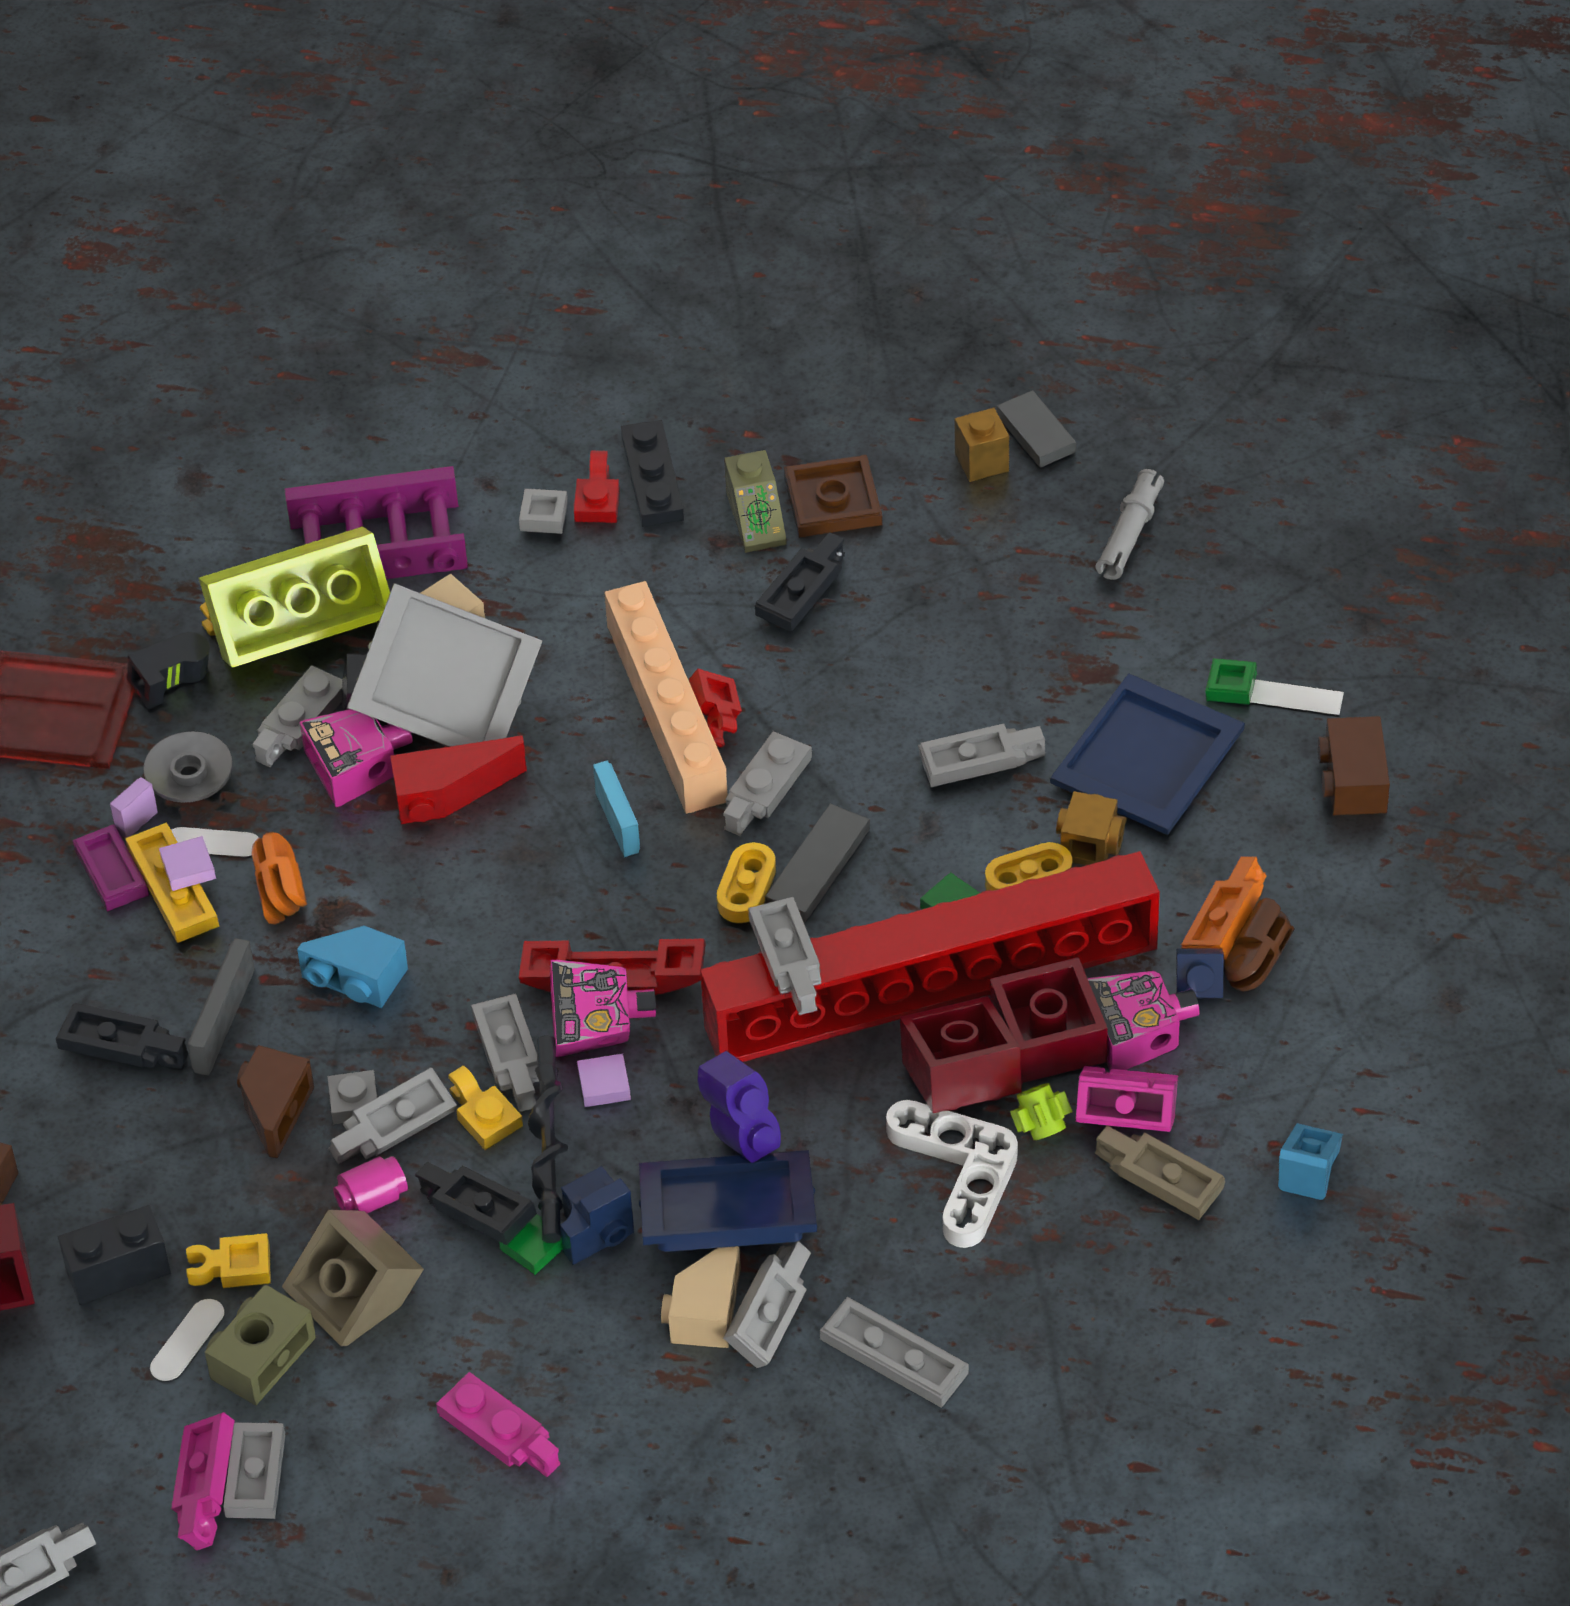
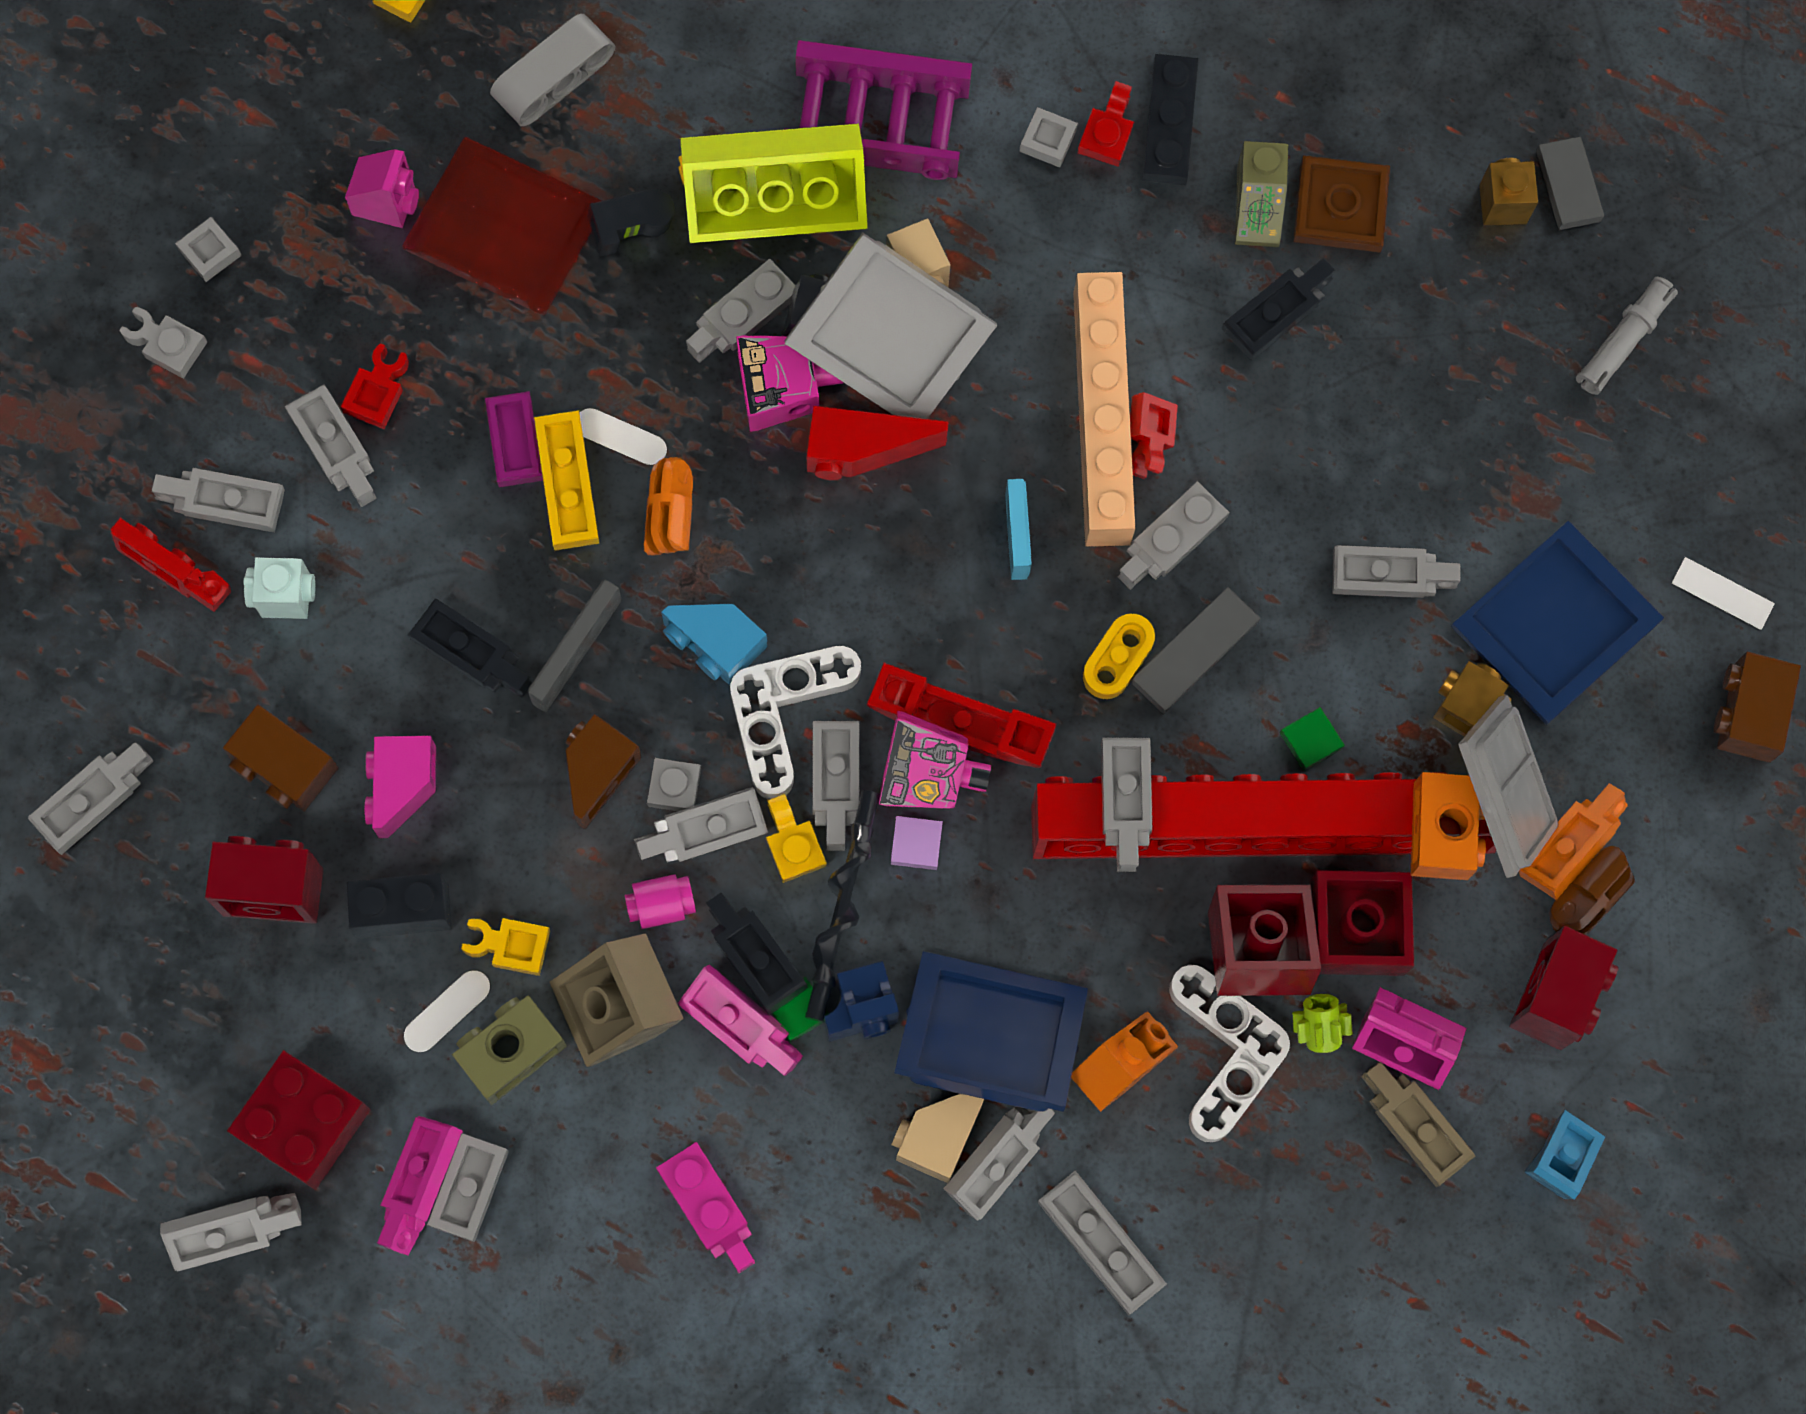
camera: 10 degrees right, 25 degrees up
lavender tile [110,777,158,838] -> none
flat silver dish [143,731,233,803] -> none
lavender tile [159,836,216,891] -> none
dark purple brick [697,1051,781,1163] -> none
yellow plate [985,842,1073,891] -> none
torso [1088,971,1199,1070] -> none
dark blue plate [1176,948,1224,998] -> none
green tile [1205,658,1257,705] -> none
none -> dark red brick [227,1050,371,1190]
none -> dark pink slope [365,736,436,838]
none -> light grey beam [490,14,615,126]
none -> dark pink hinge [678,964,803,1076]
none -> white beam [730,646,861,799]
none -> orange slope [1071,1011,1178,1112]
none -> orange brick [1411,772,1486,880]
none -> light grey piece [1458,694,1558,878]
none -> dark red brick [1509,926,1619,1050]

